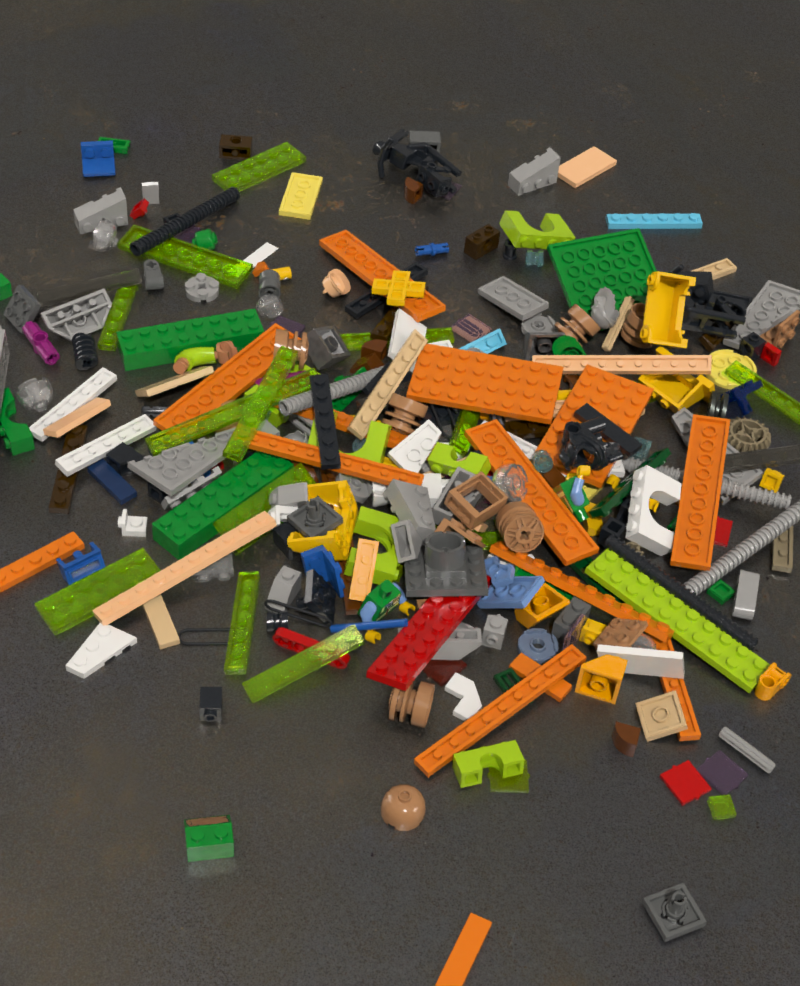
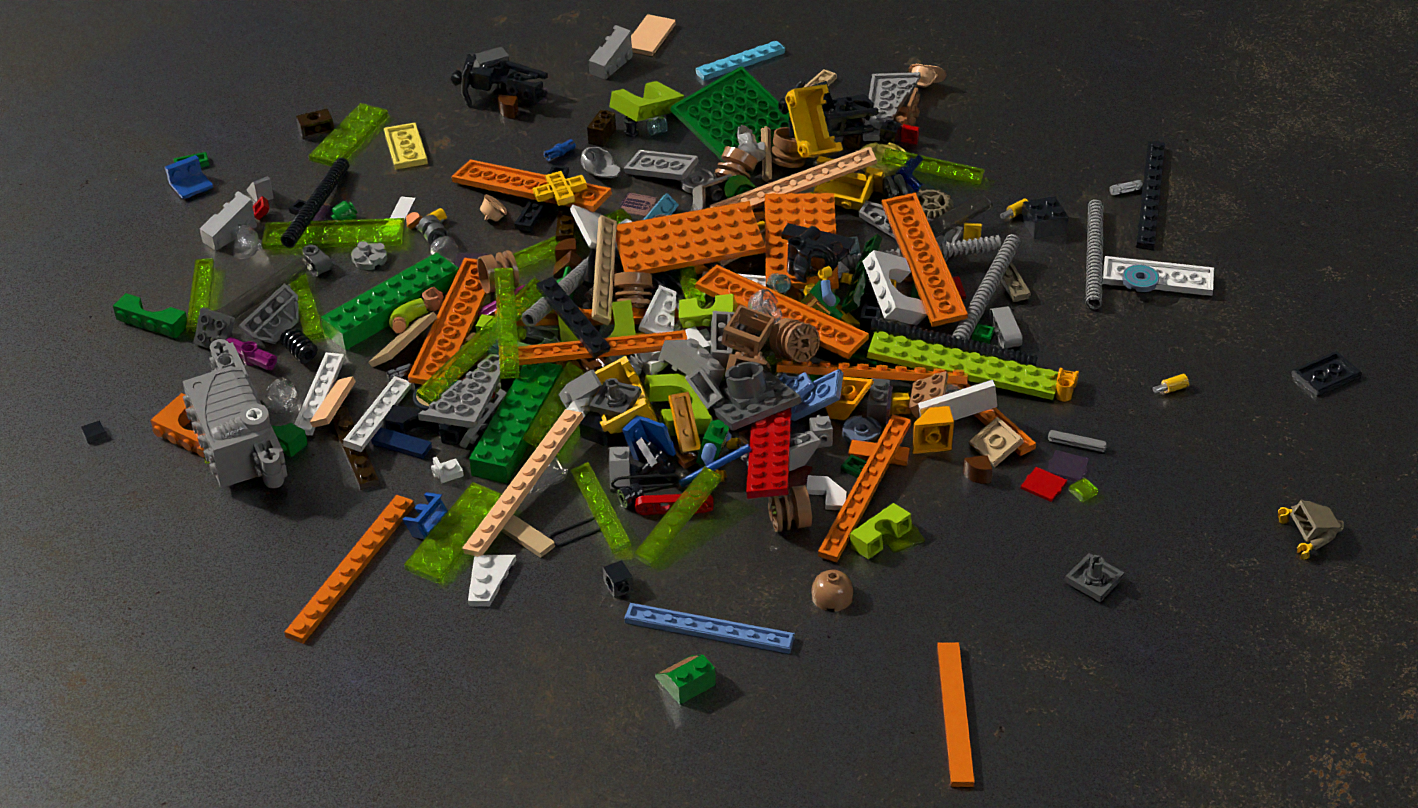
camera: 20 degrees left, 5 degrees down
flat silver slope [307,325,351,370] -> none
none -> clear neon green plate [186,258,214,333]
none -> light grey hair [581,147,621,179]
none -> medium blue tile [624,603,795,654]

